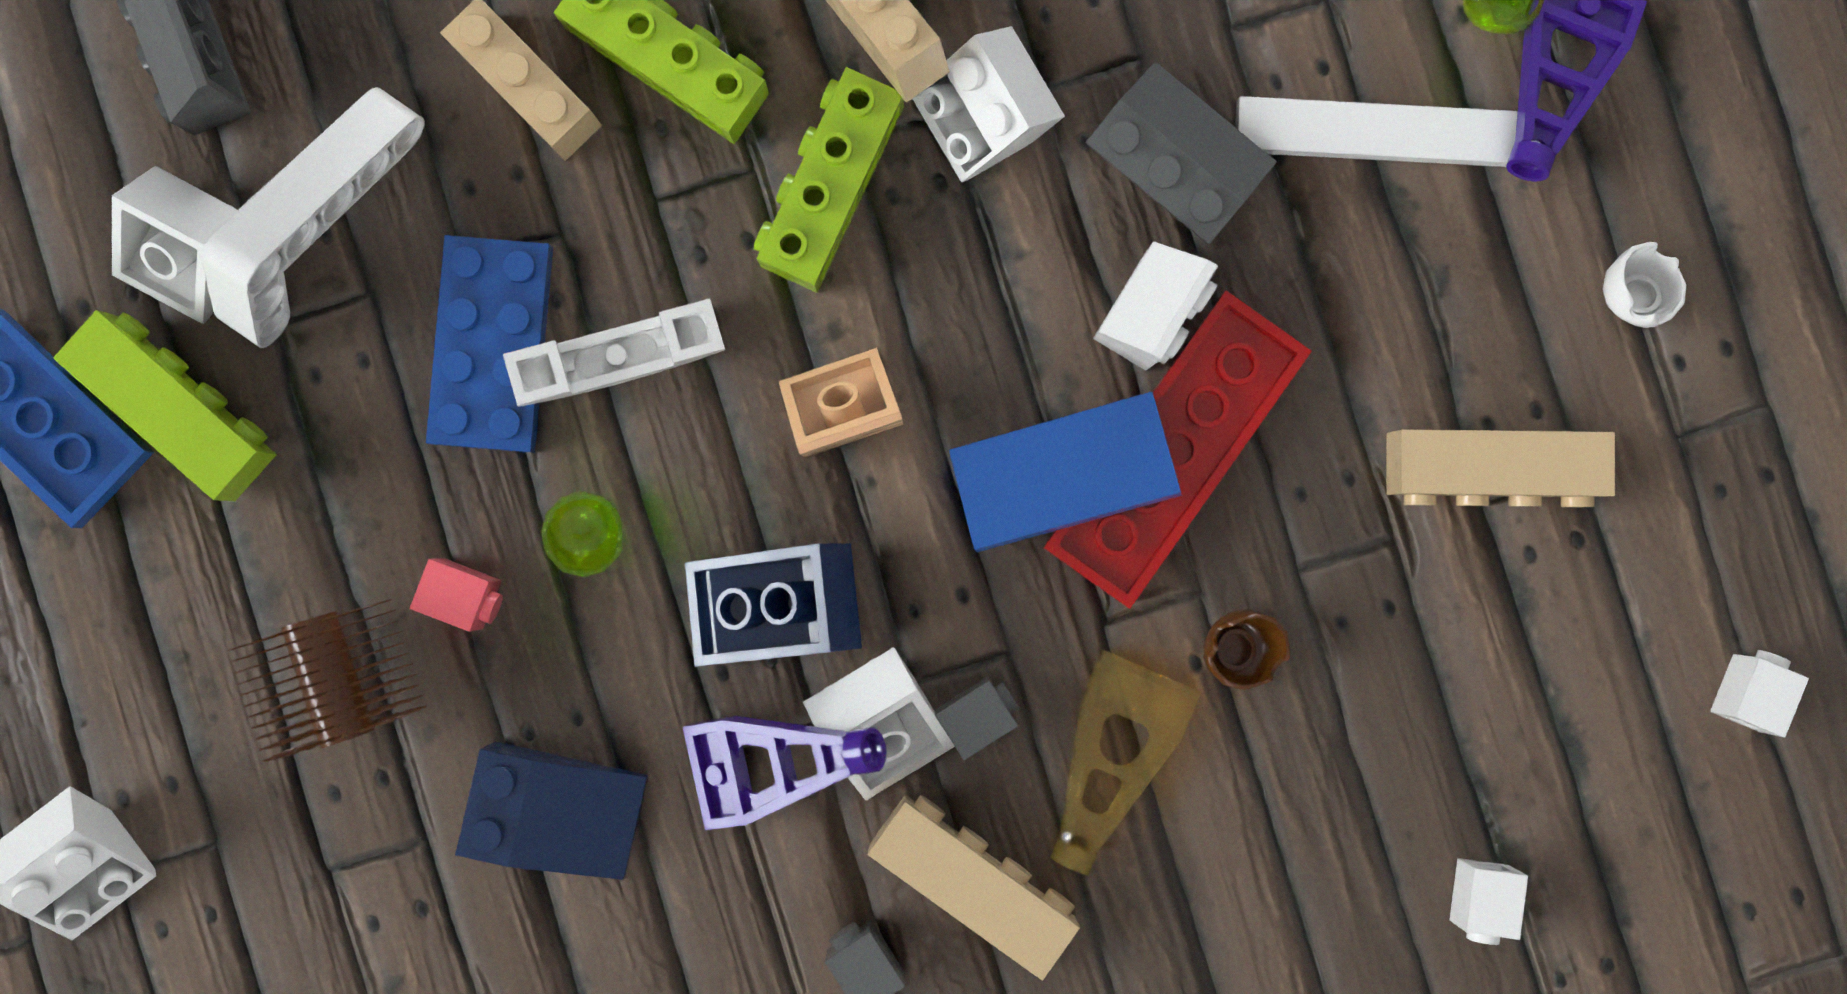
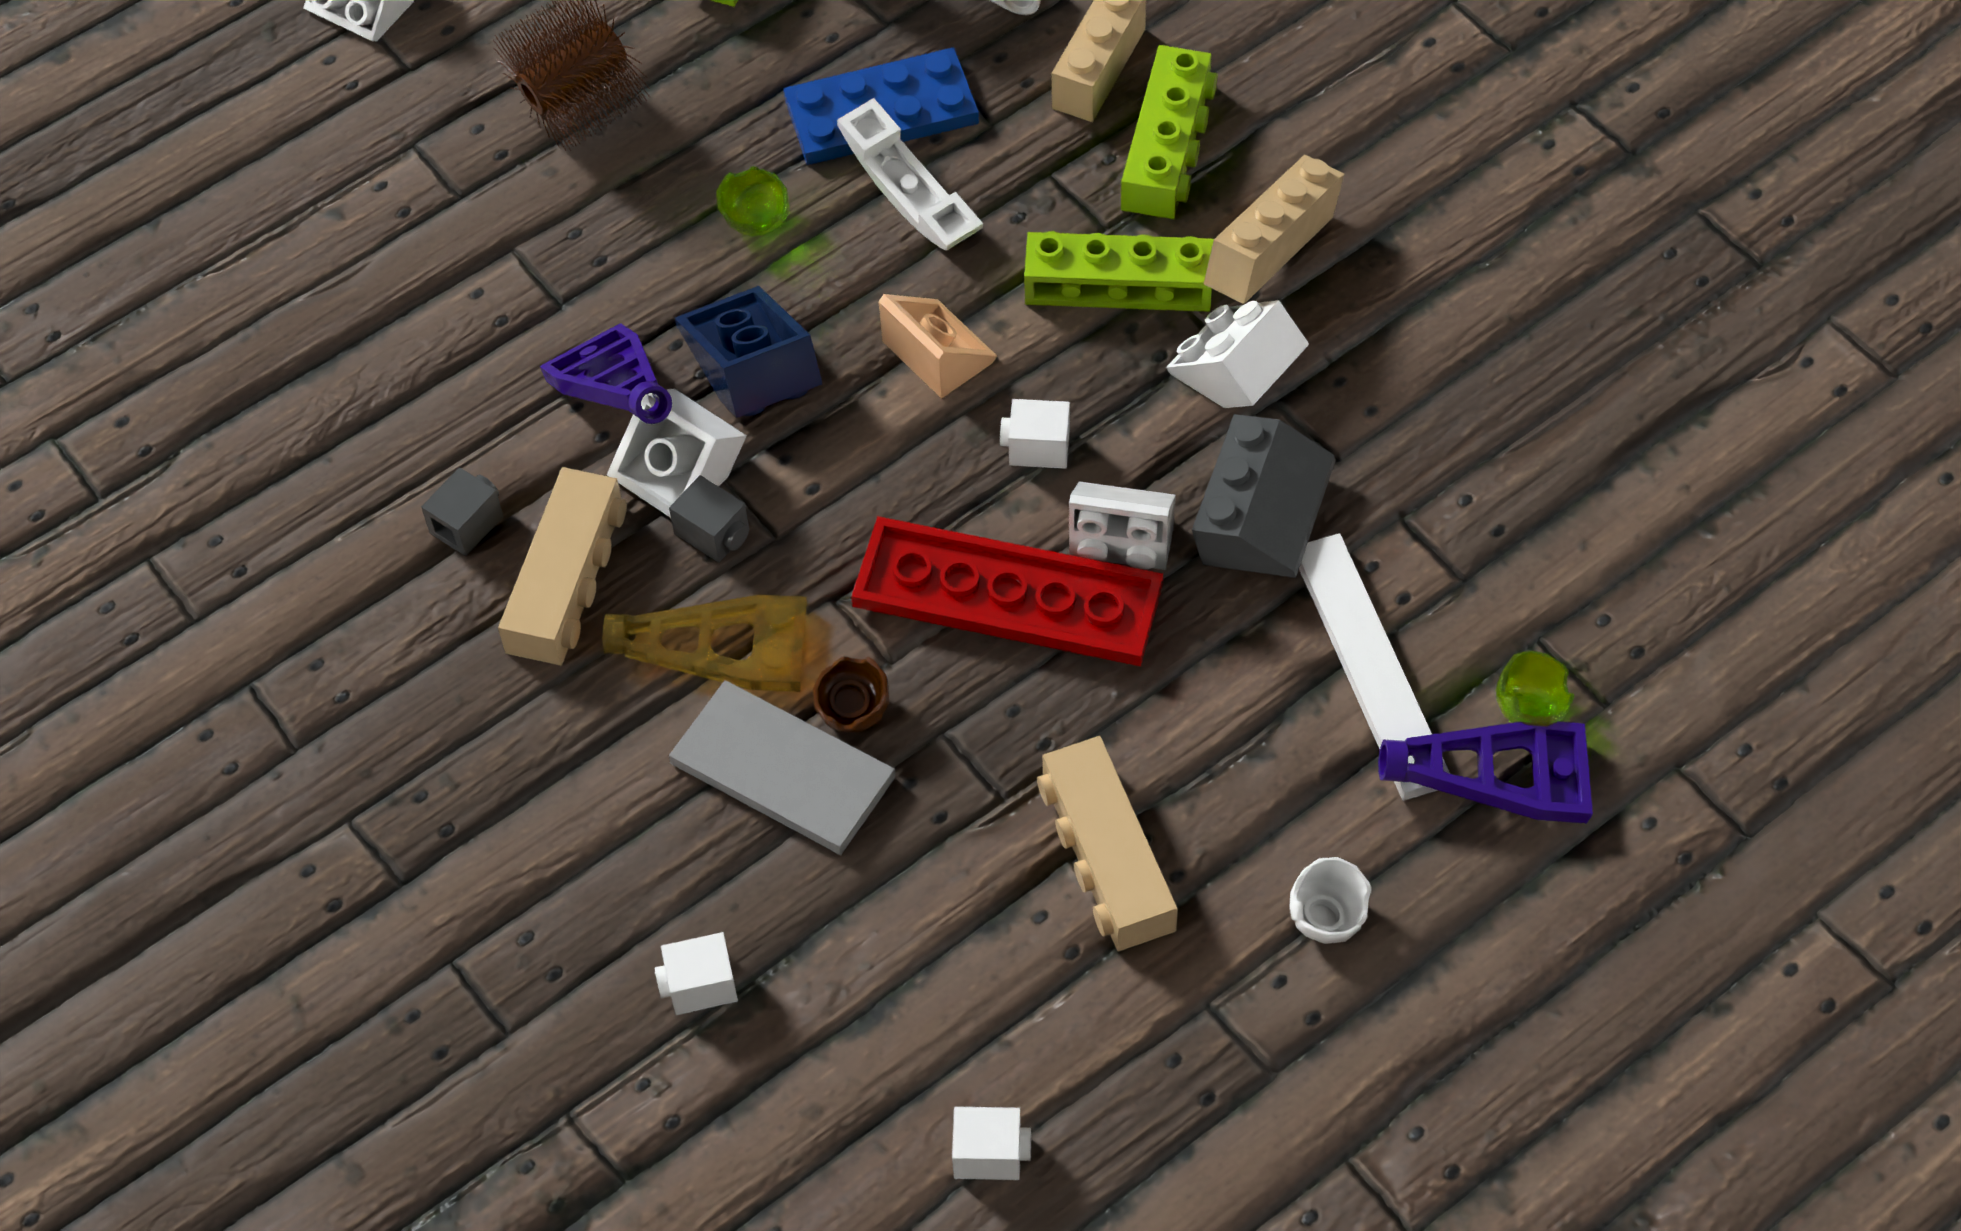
camera: 80 degrees right, 30 degrees down
coral brick [409,558,503,632] -> none
dark blue slope [455,741,648,880] -> none
blue tile [949,391,1182,552] -> none
none -> light grey tile [669,680,895,855]
none -> white brick [1000,399,1070,469]

